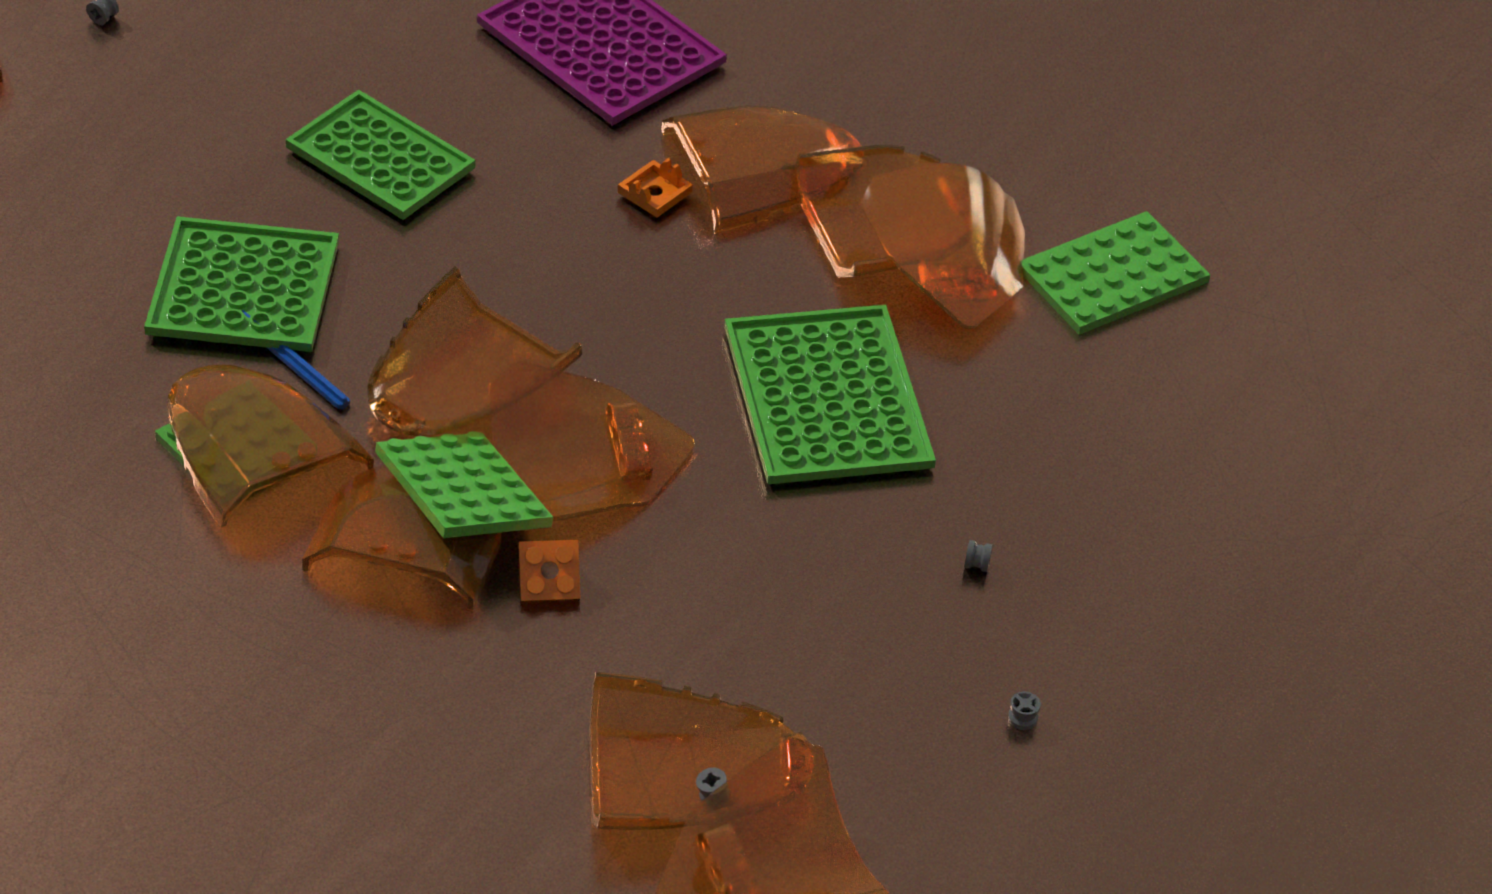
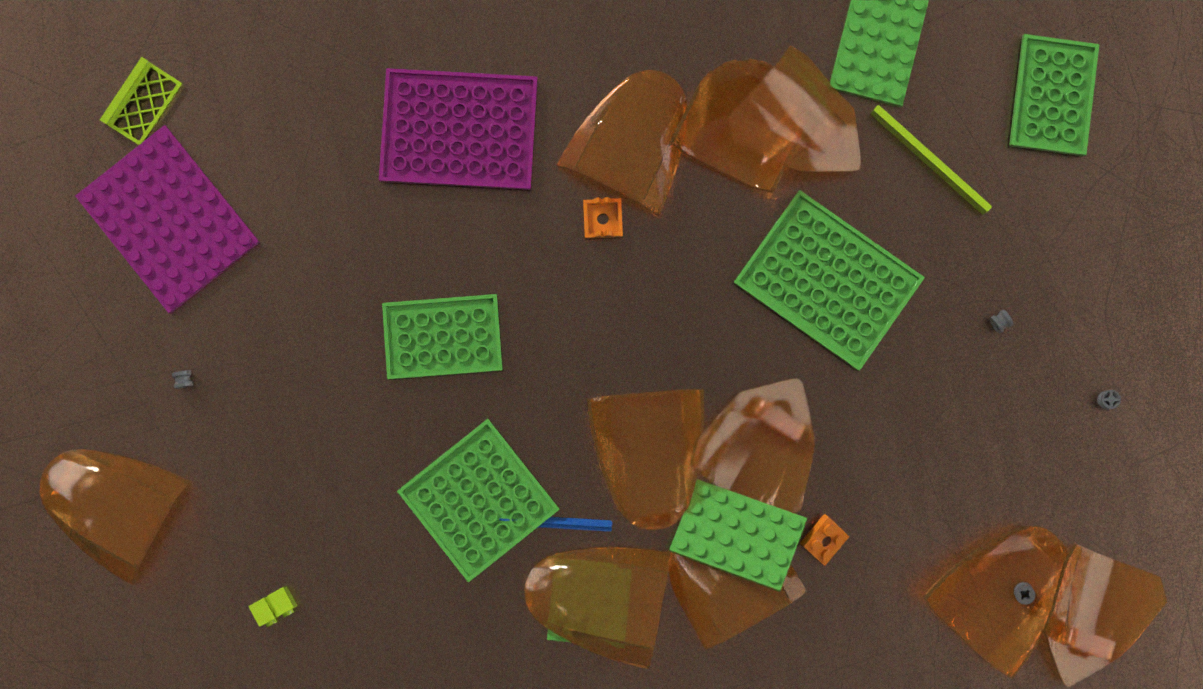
camera: 40 degrees left, 40 degrees up
none -> lime tile [871,105,992,215]
none -> bright green plate [1009,34,1099,156]

